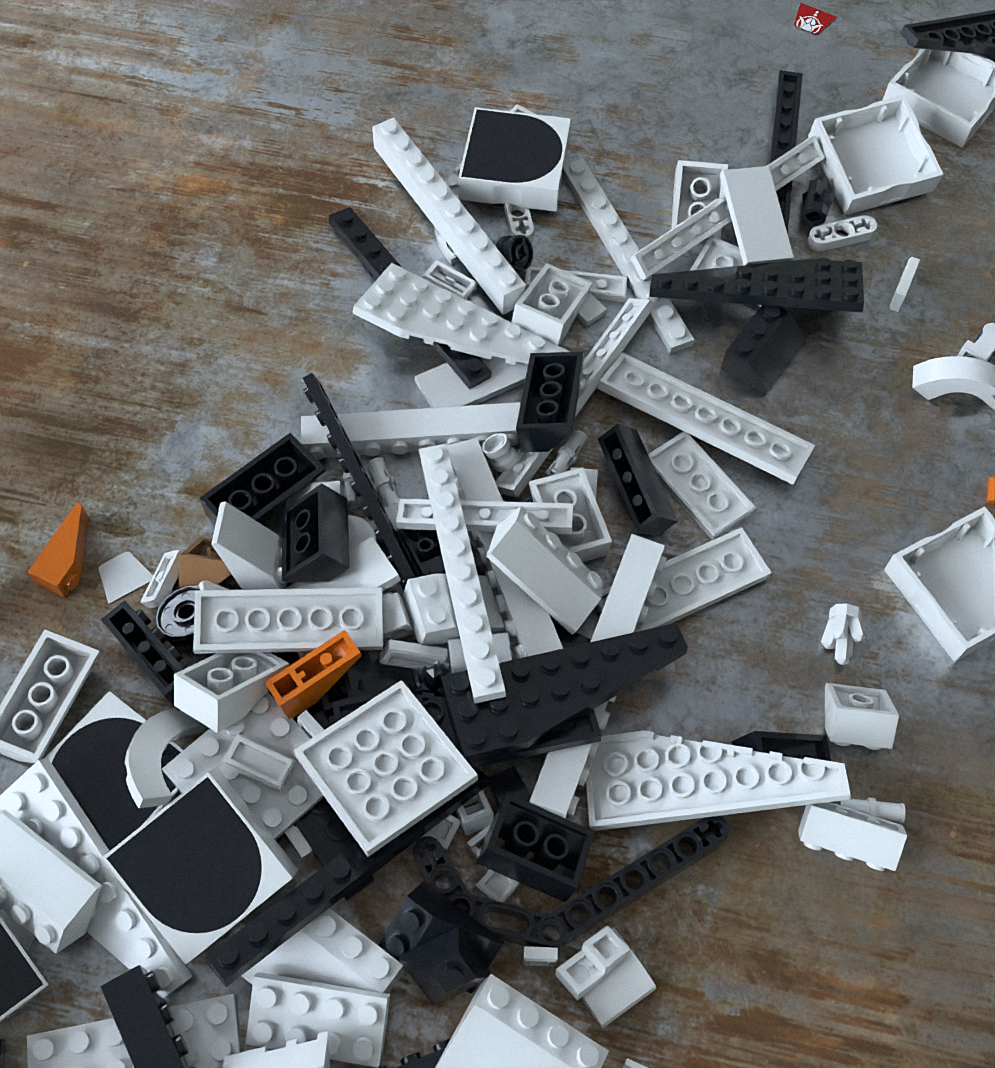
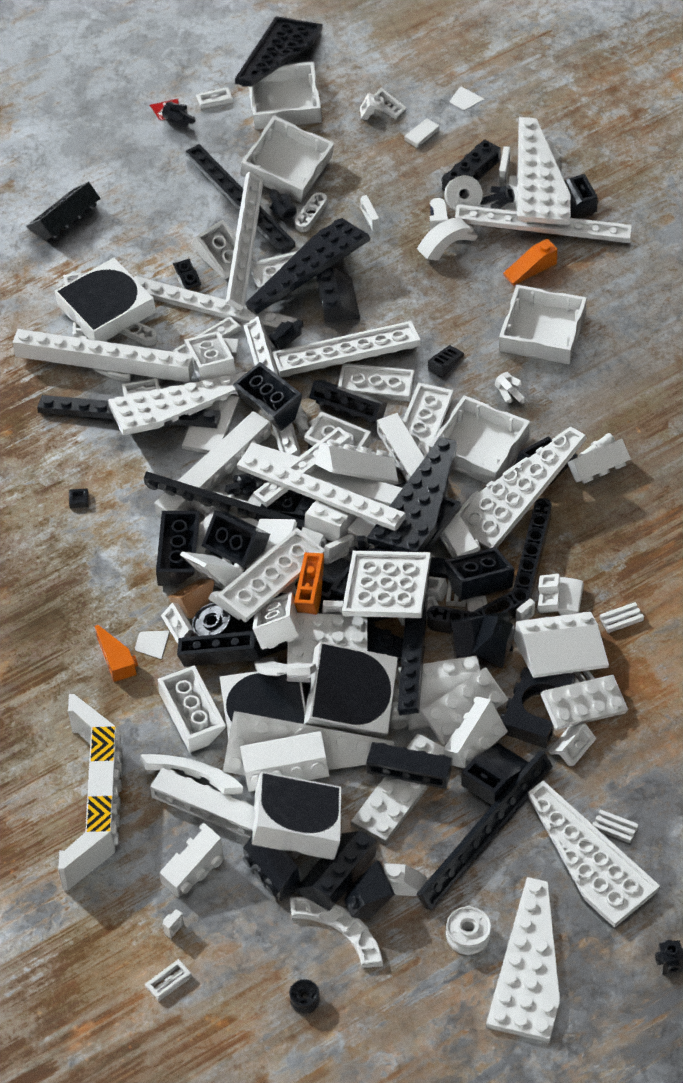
camera: 40 degrees left, 10 degrees down
white tile [222,733,296,792] -> none
white wheel [482,433,519,472] -> none
black wheel [496,235,533,271] -> none
white tile [720,166,794,265] -> none
white slope [825,683,899,750] -> none
none -> black slope [26,181,101,240]
none -> black tile [69,488,89,508]
none -> black rock [162,101,196,127]
none -> black slope [173,258,201,290]
none -> white tile [196,87,233,110]
none -> black rock [225,474,264,497]
none -> black rock [268,319,304,350]
none -> black slope [428,345,464,377]
none -> white tile [429,395,530,484]

